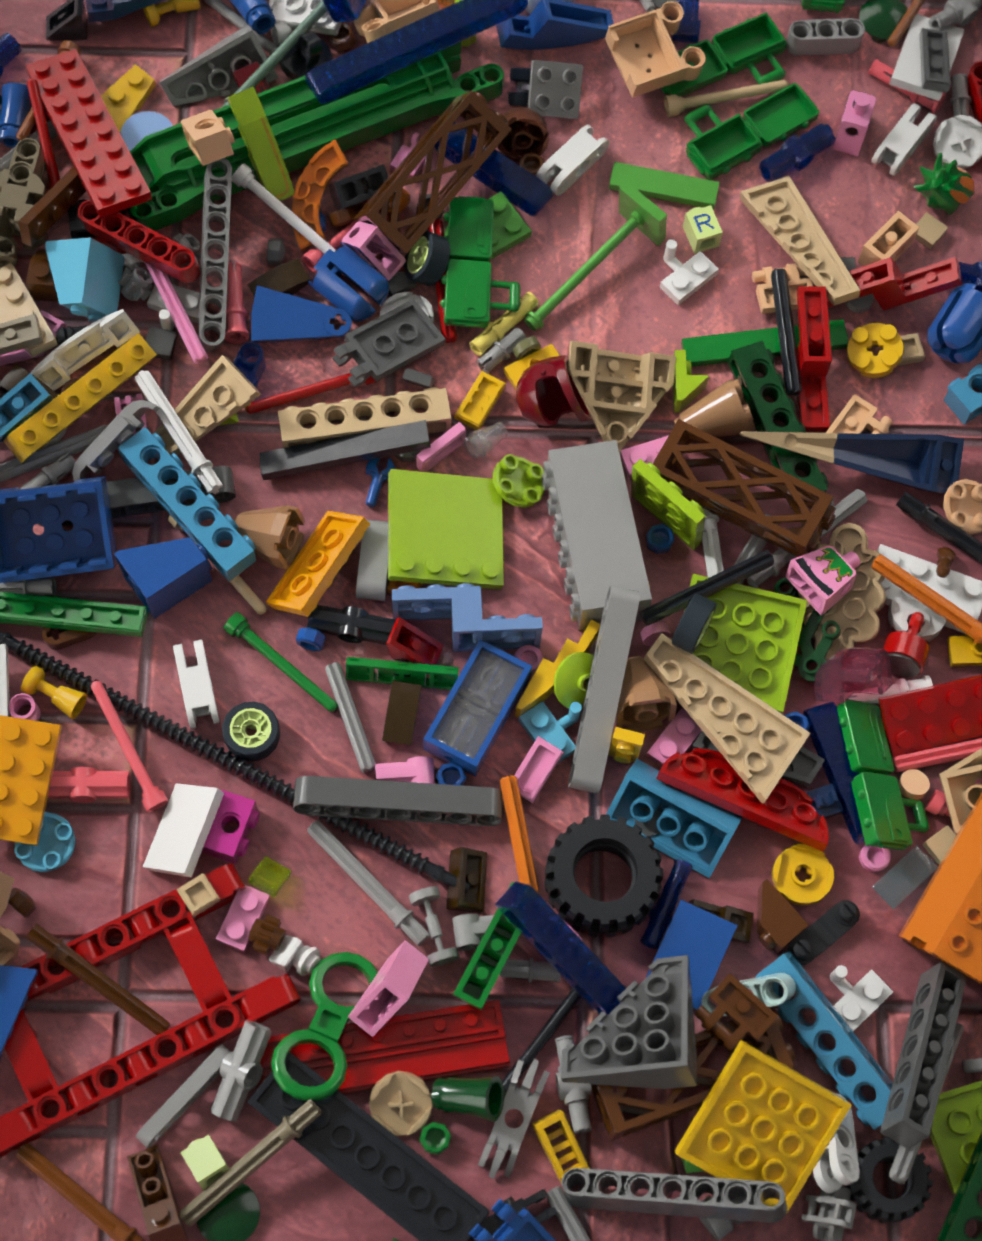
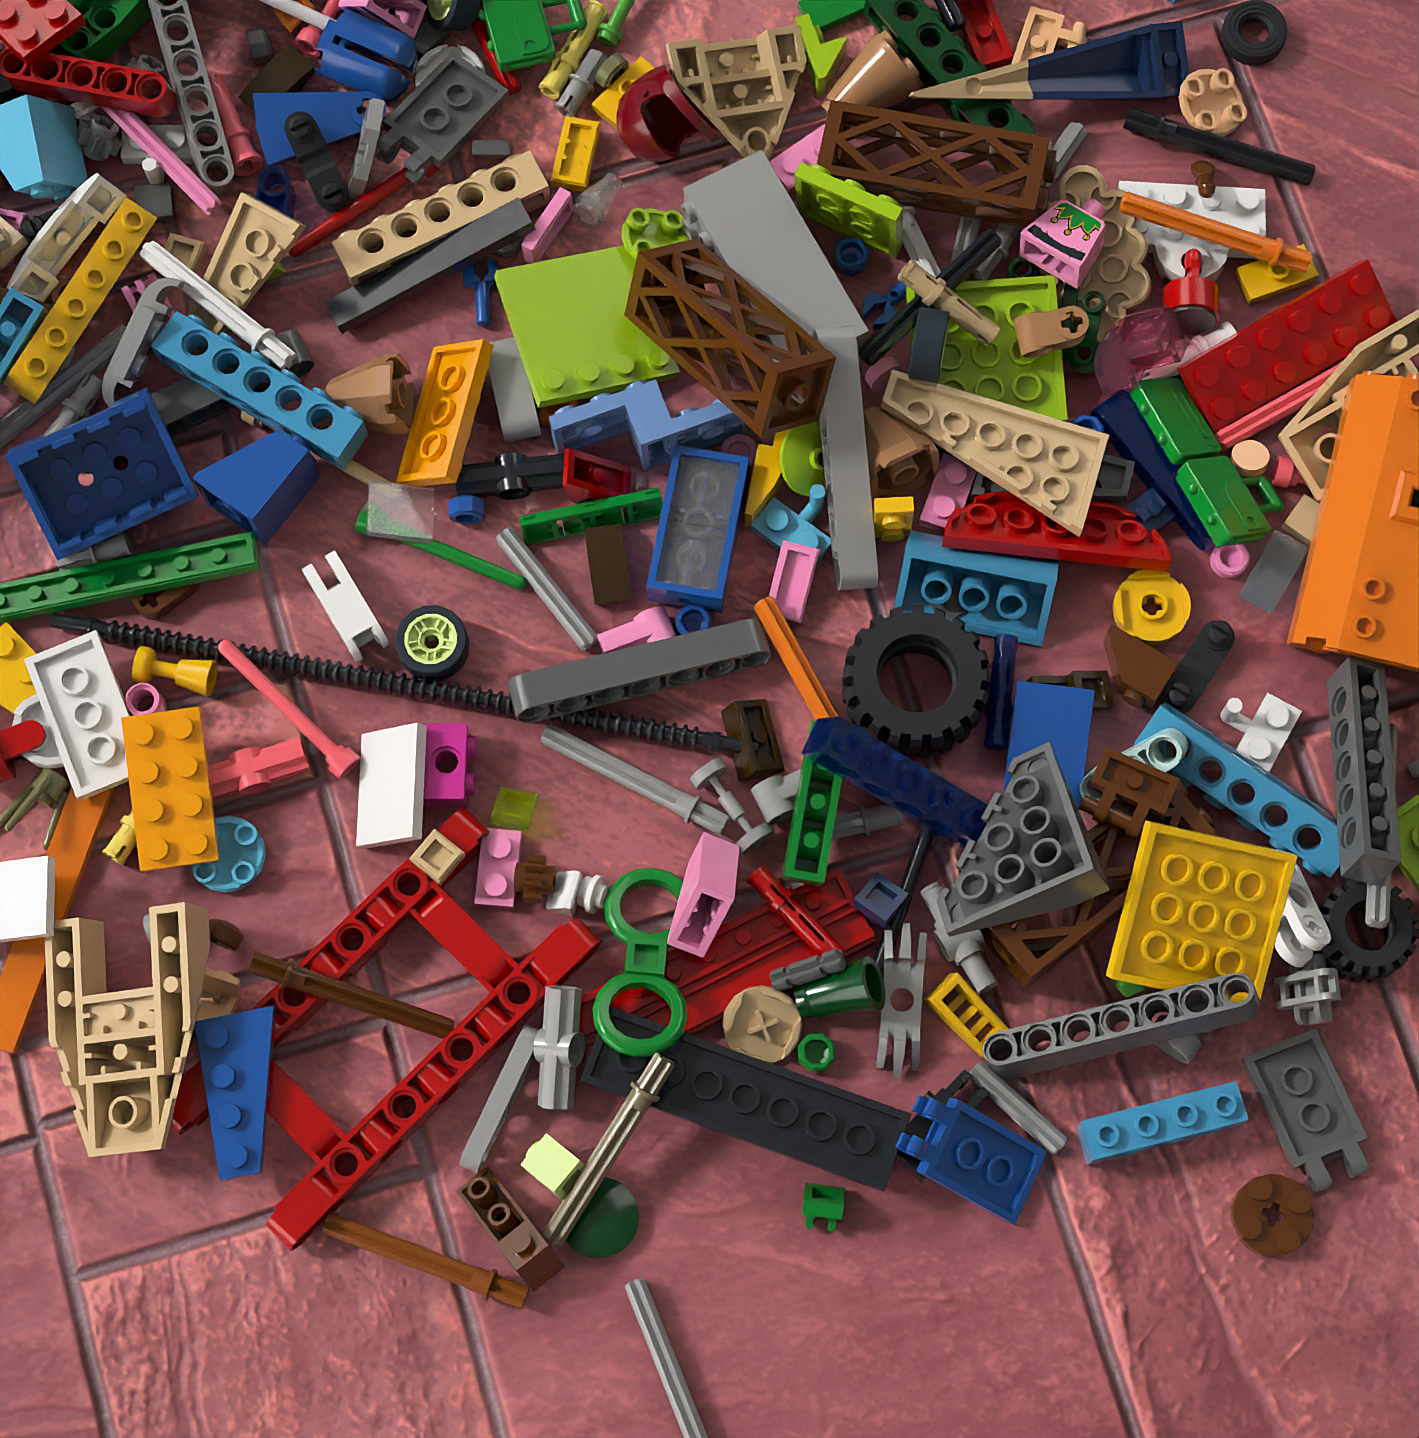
camera: 10 degrees left, 5 degrees up
none -> tan tile [164,233,207,274]
none -> black piece [284,111,349,212]
none -> light grey tile [347,98,385,199]
none -> clear piece [363,480,437,544]
none -> reddish brown piece [624,239,836,437]
none -> red pin [746,864,846,956]
none -> dark grey axle [770,949,846,991]
none -> dark blue tile [852,872,908,928]
none -> blue bar [862,281,906,330]
none -> tan pin [897,259,1000,346]
none -> medium nougat piece [1013,306,1089,358]

